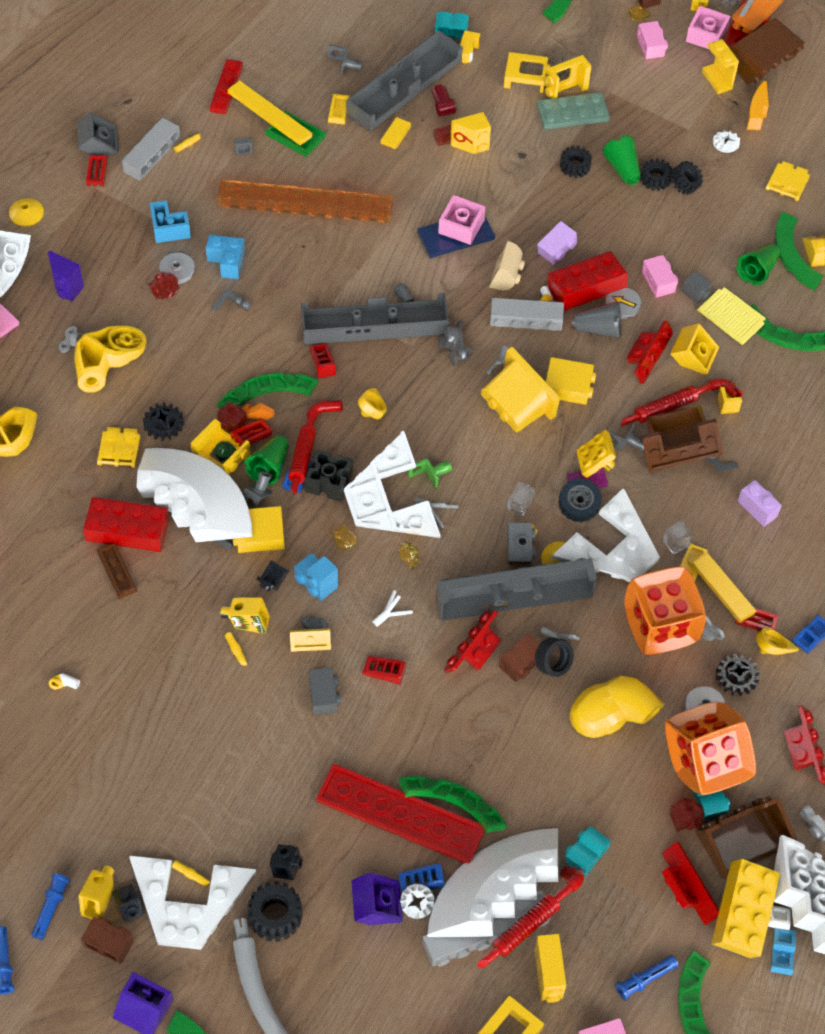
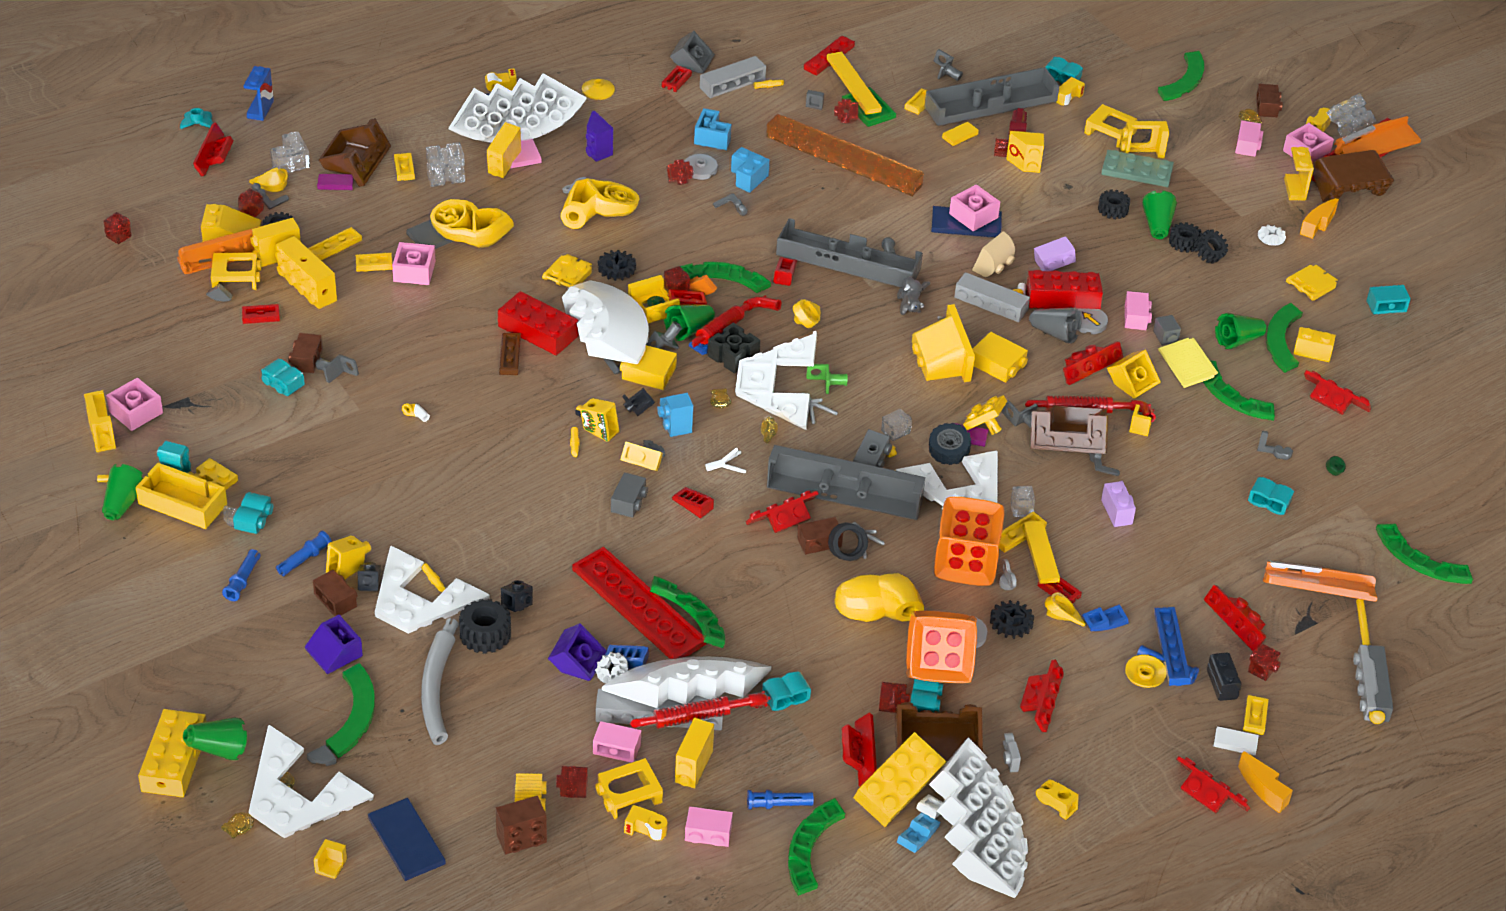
camera: 25 degrees right, 15 degrees down
none -> bright pink brick [593,721,641,763]
none -> clear red brick [834,99,858,124]

